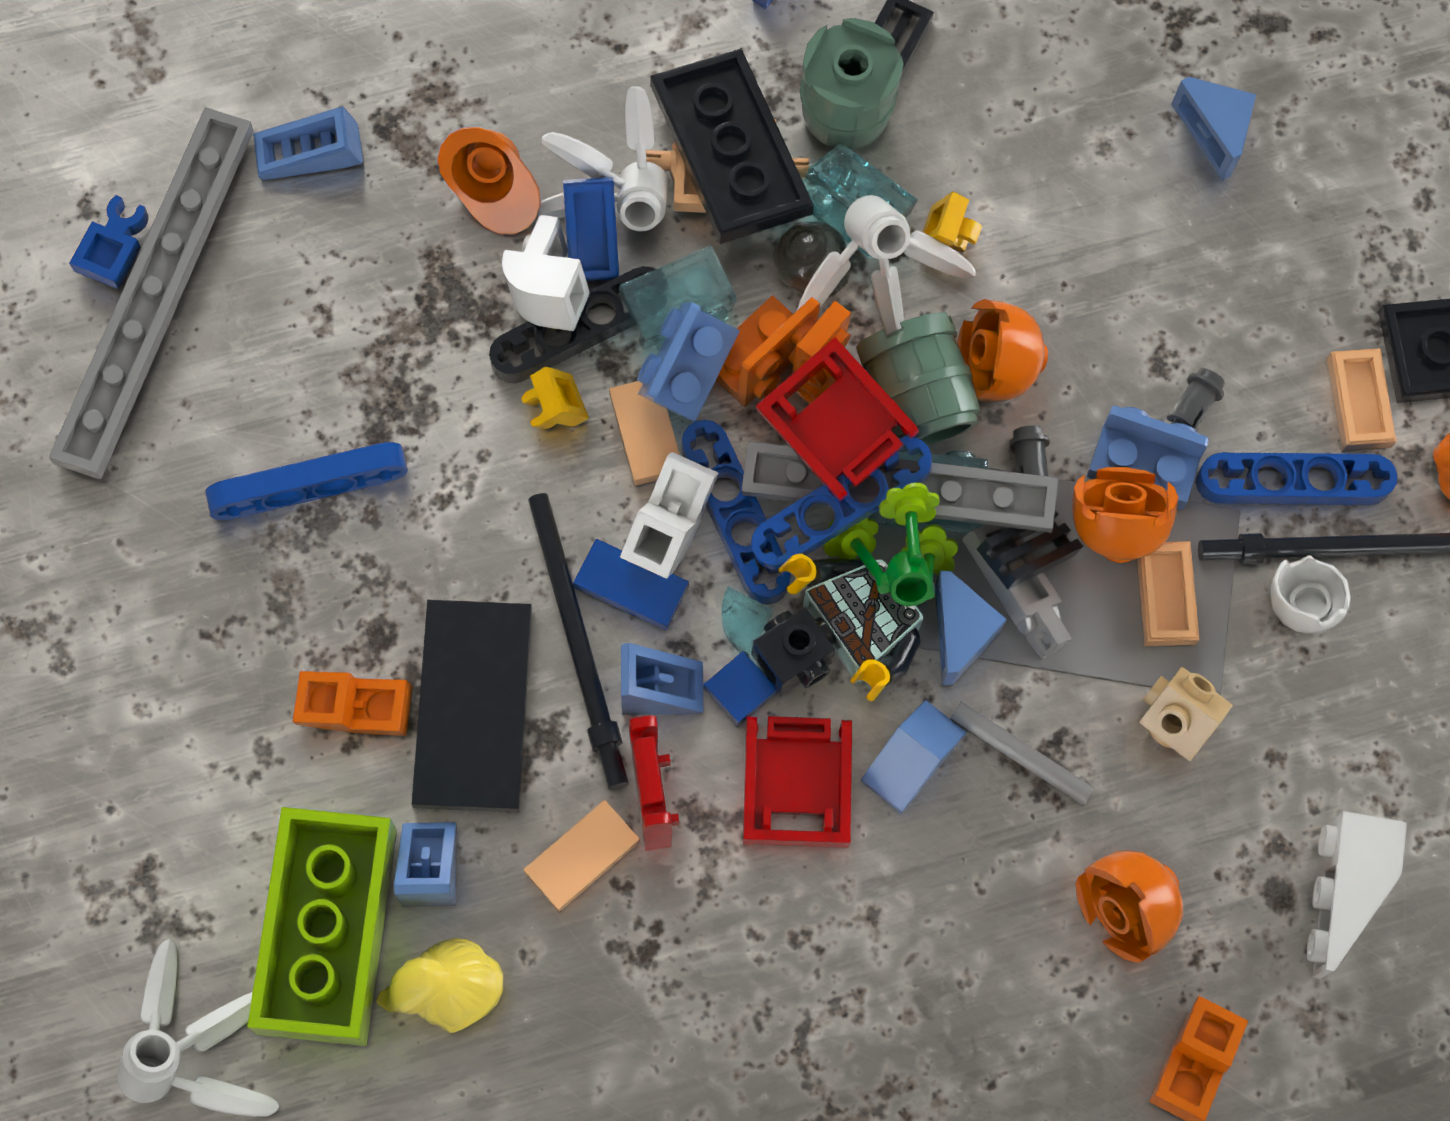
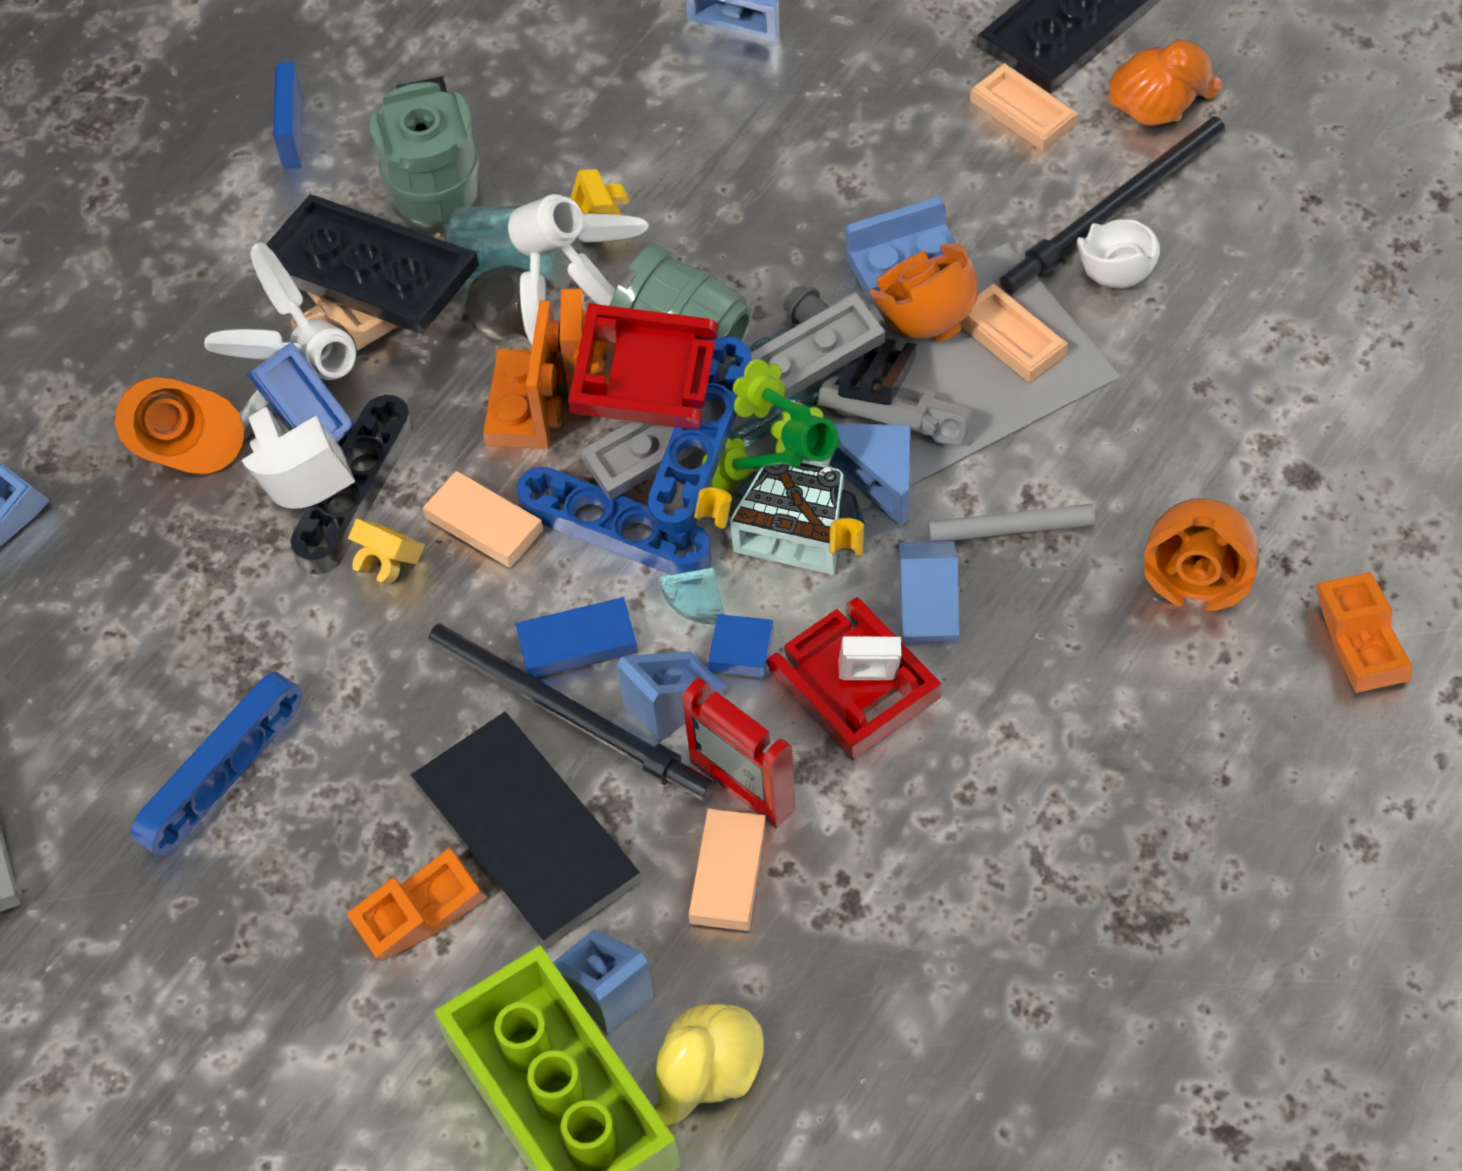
camera: 30 degrees left, 15 degrees down
clear light blue bracket [619,245,737,351] -> none
white brick [620,452,719,579] -> none
medium blue bracket [637,302,740,422] -> none
black brick [751,607,836,697] -> none
orange cylinder [957,299,1048,402] -> none
tan brick [1139,667,1233,761] -> none
dark grey pin [1167,368,1225,431] -> none
blue beam [1195,452,1398,505] -> none
white slope [1307,811,1407,979] -> none
none -> white tile [838,637,901,680]

